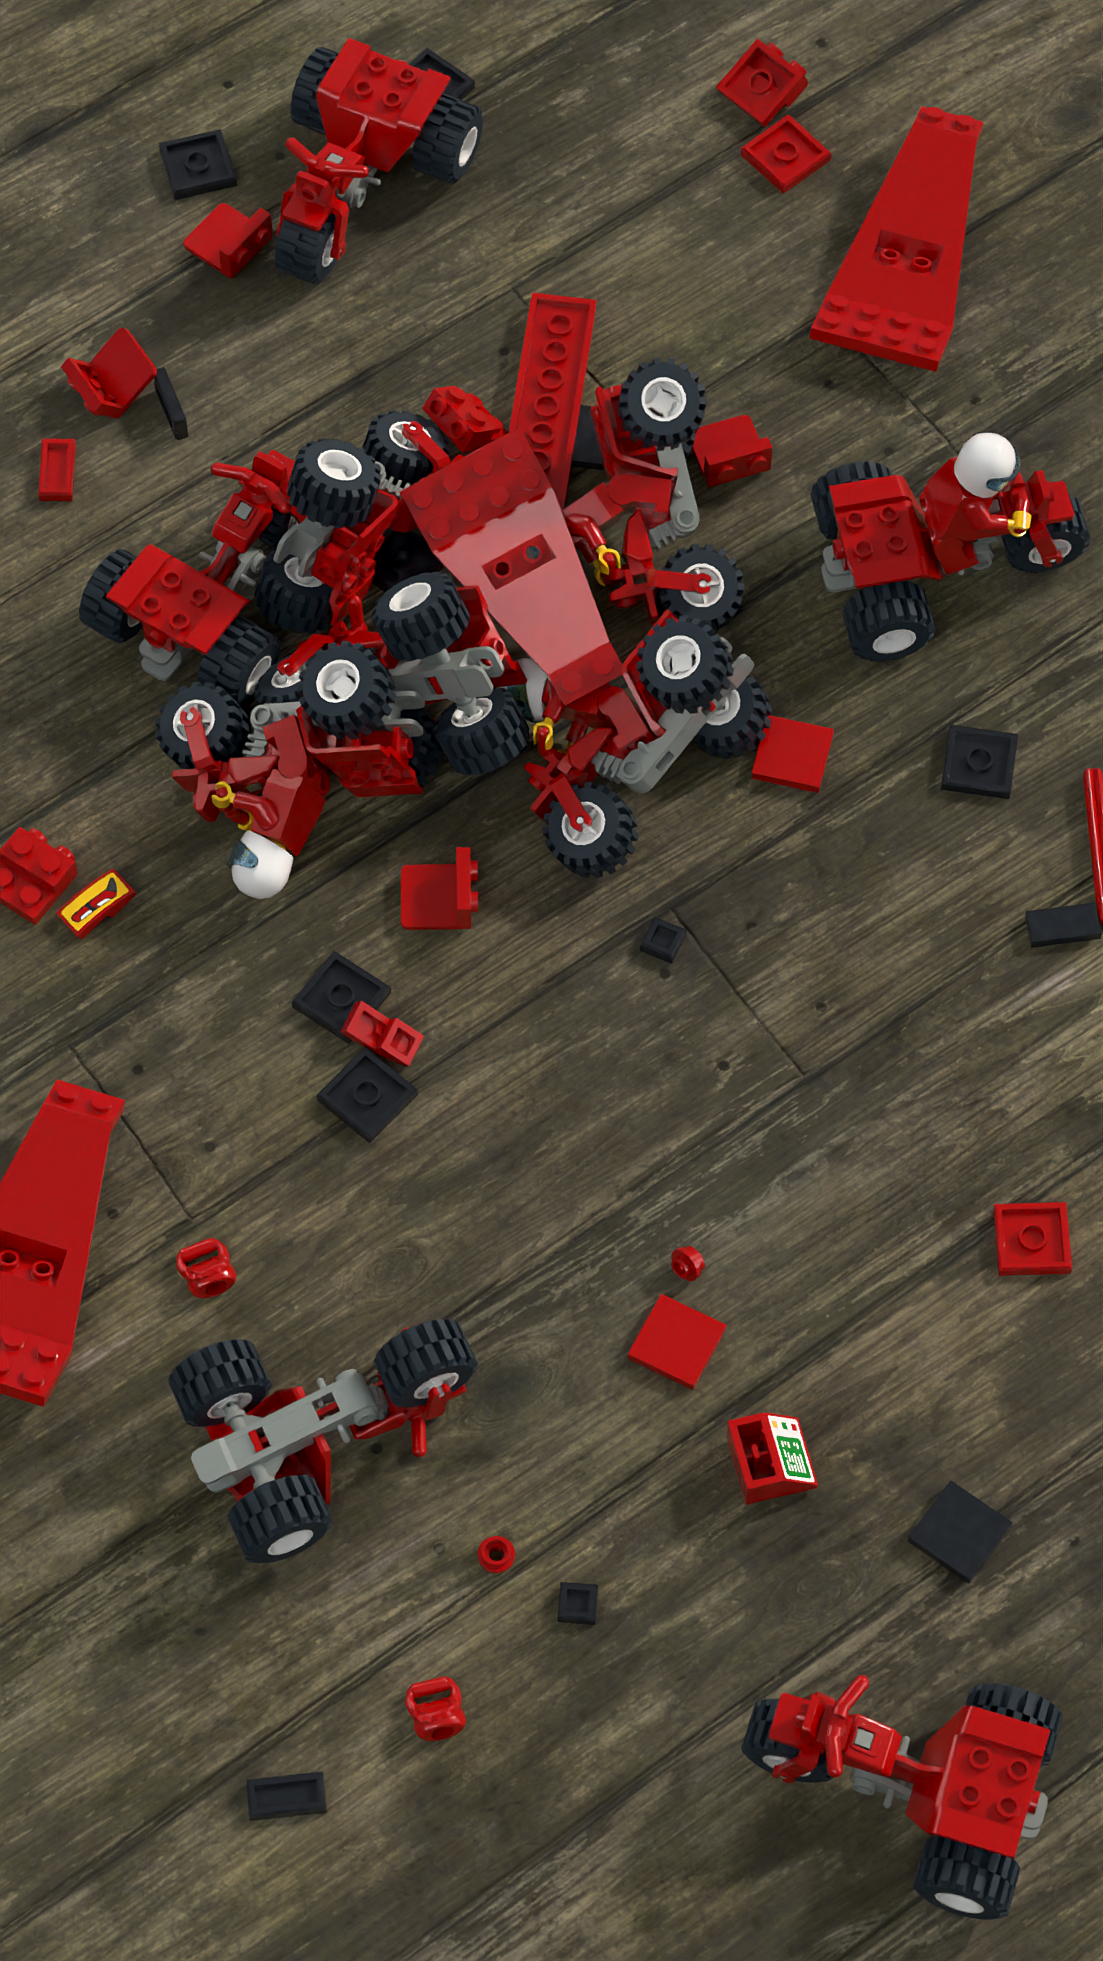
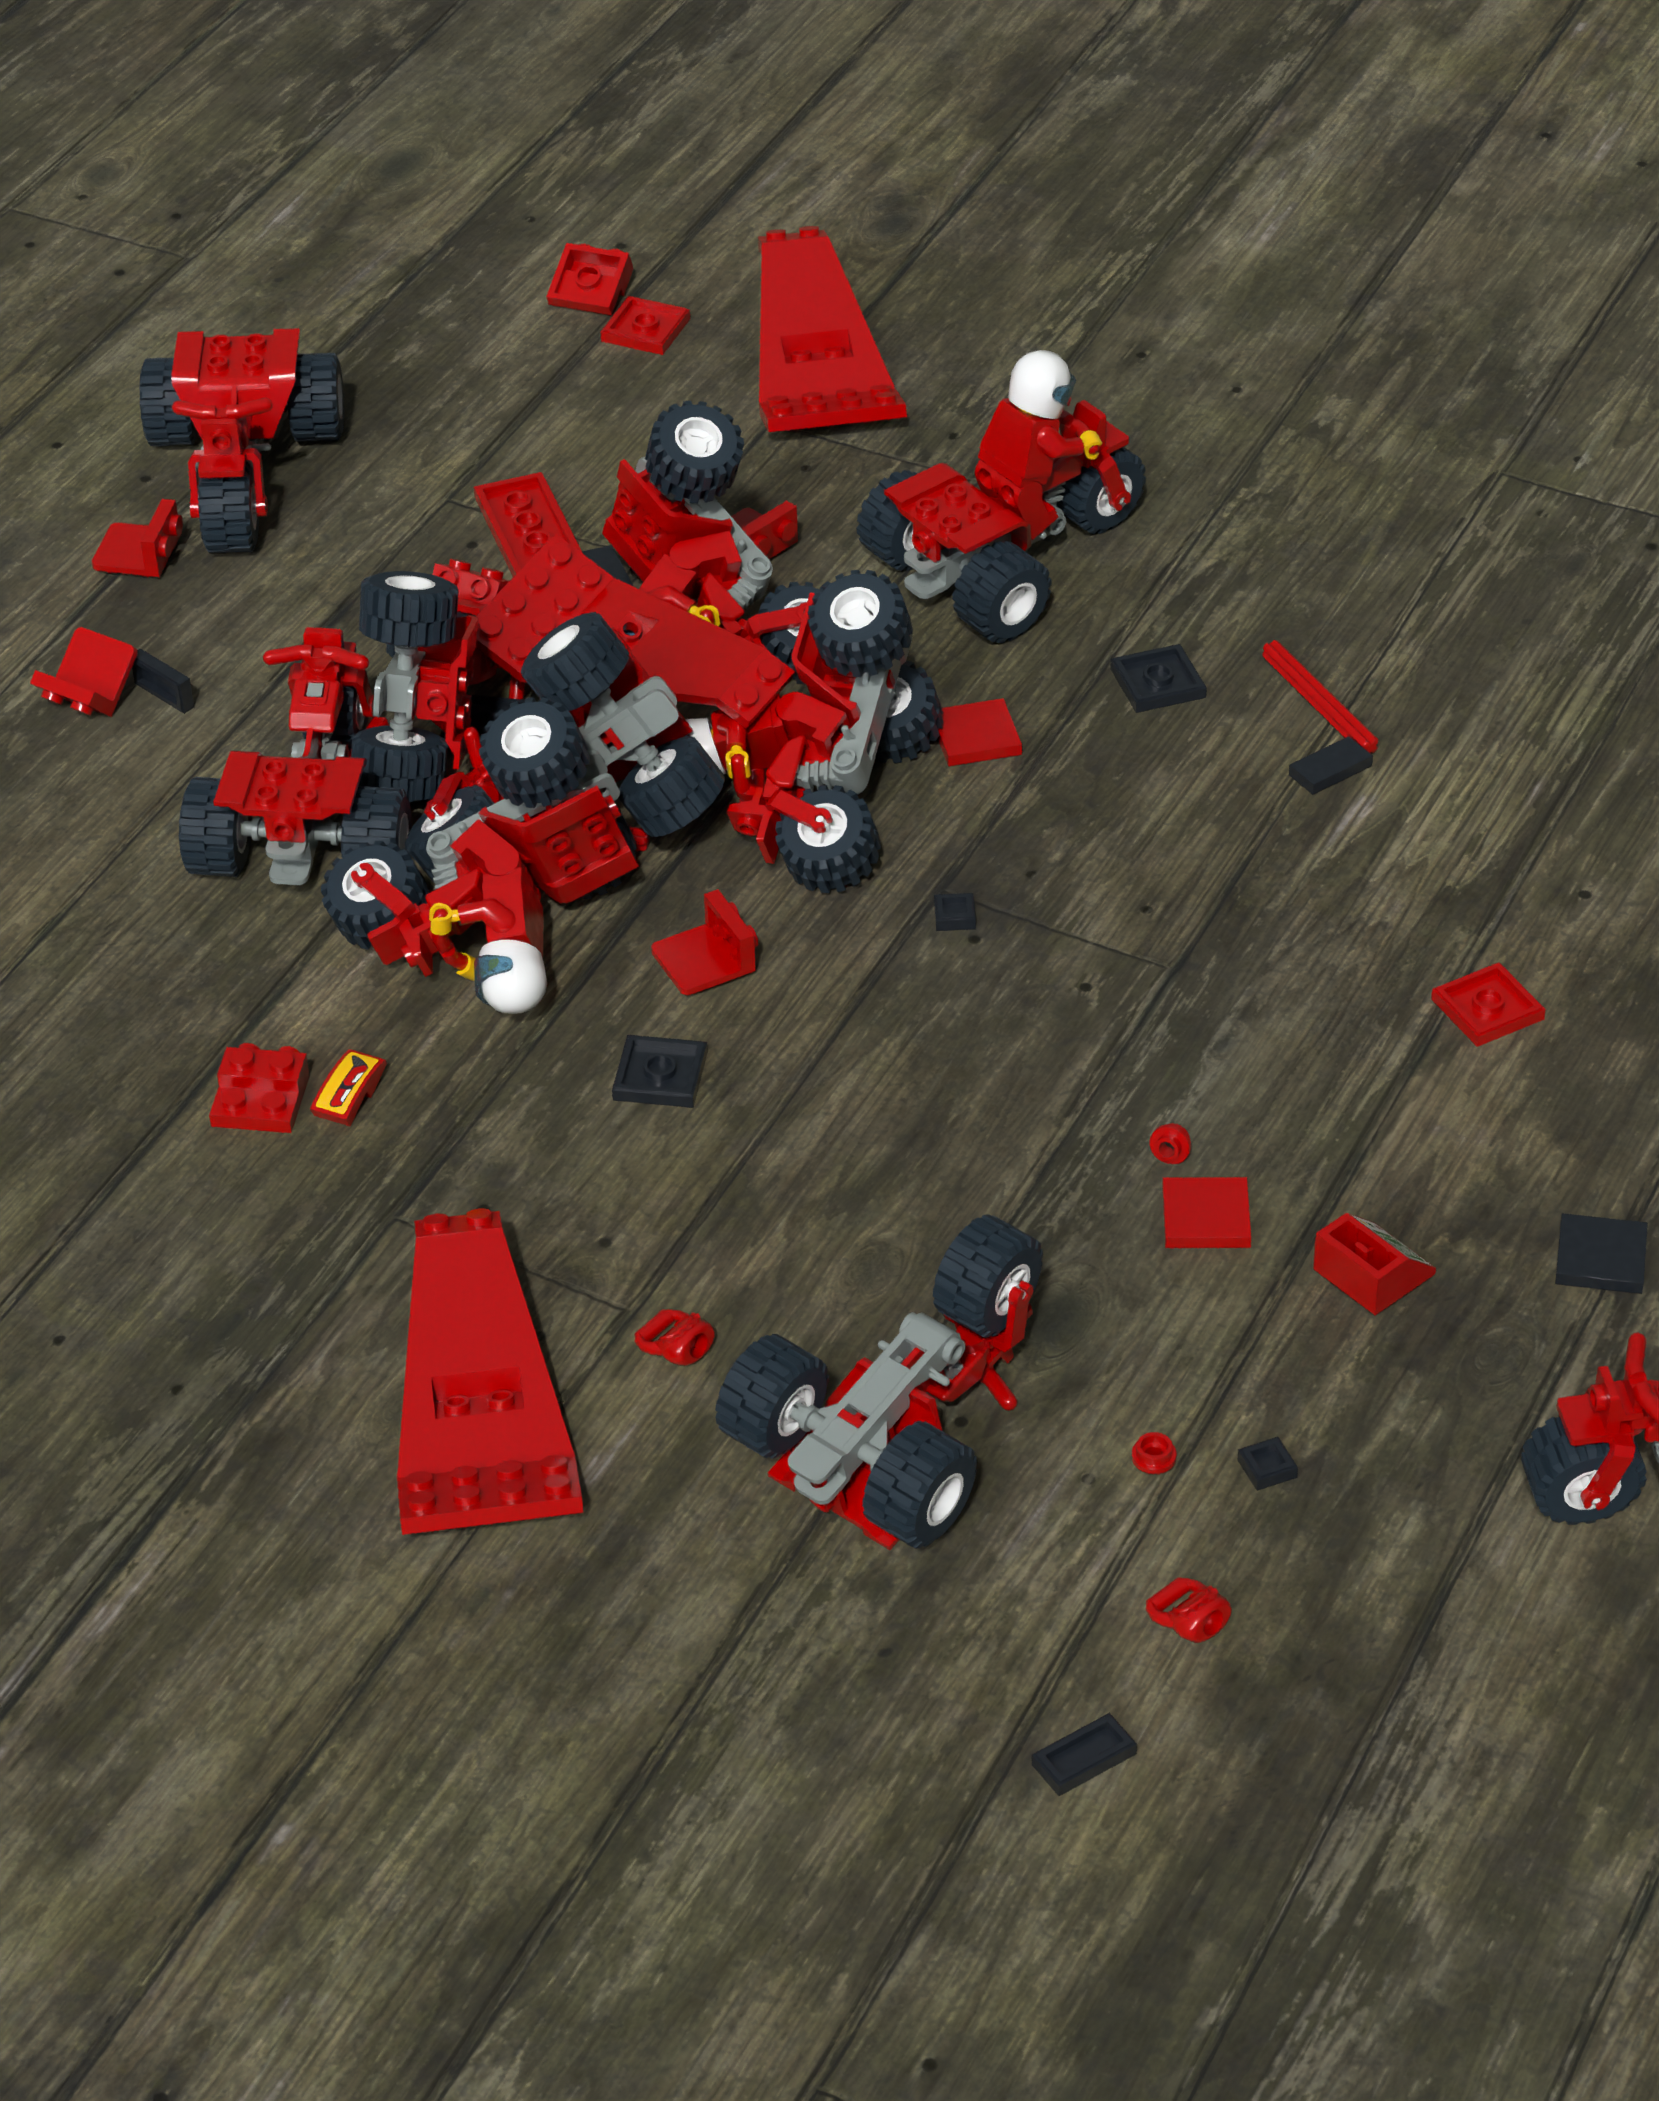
camera: 25 degrees left, 20 degrees down
red tile [38,439,76,501] -> none
black tile [158,129,237,200] -> none
black tile [316,1047,418,1143] -> none
red slope [340,1001,424,1067] -> none

